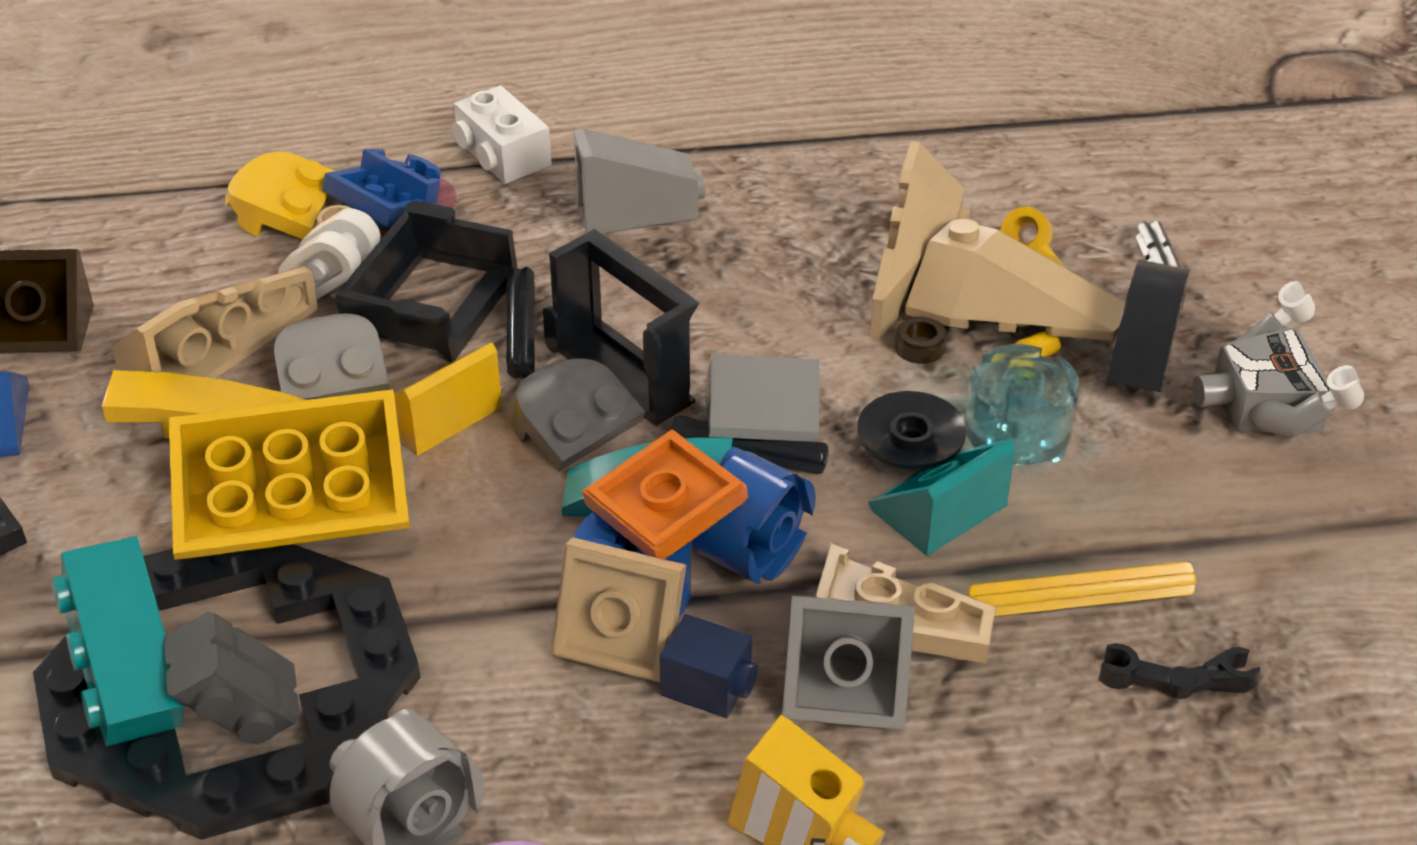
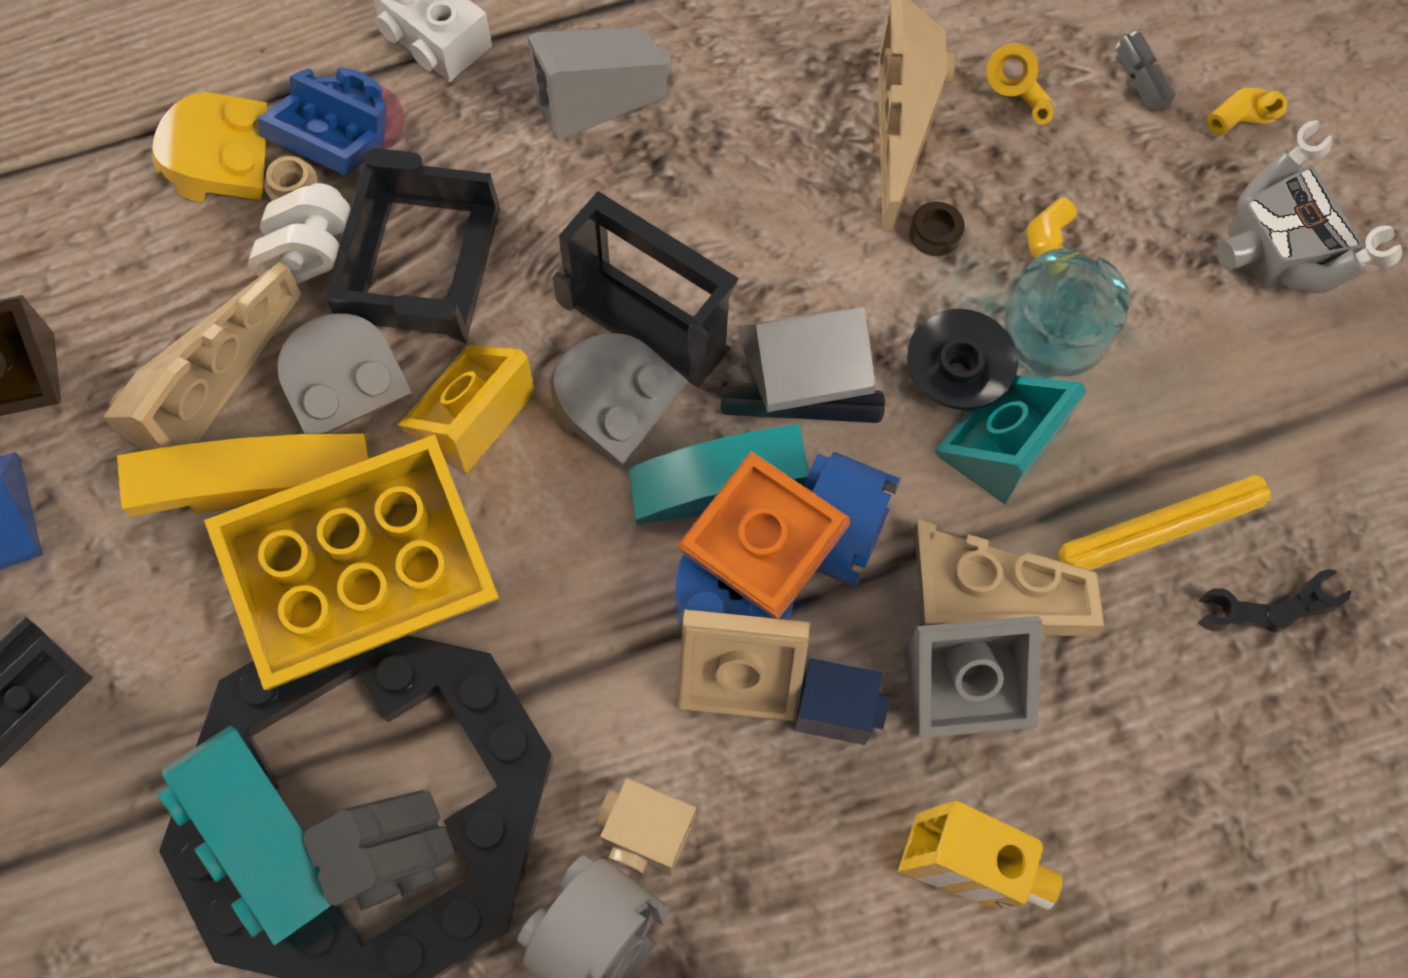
camera: 15 degrees left, 25 degrees up
black axle [506,266,535,379] -> none
tan wedge [905,219,1125,341] -> none
black arch [1107,259,1190,392] -> none
none -> tan brick [595,778,696,876]
none -> yellow arm [1206,88,1287,135]

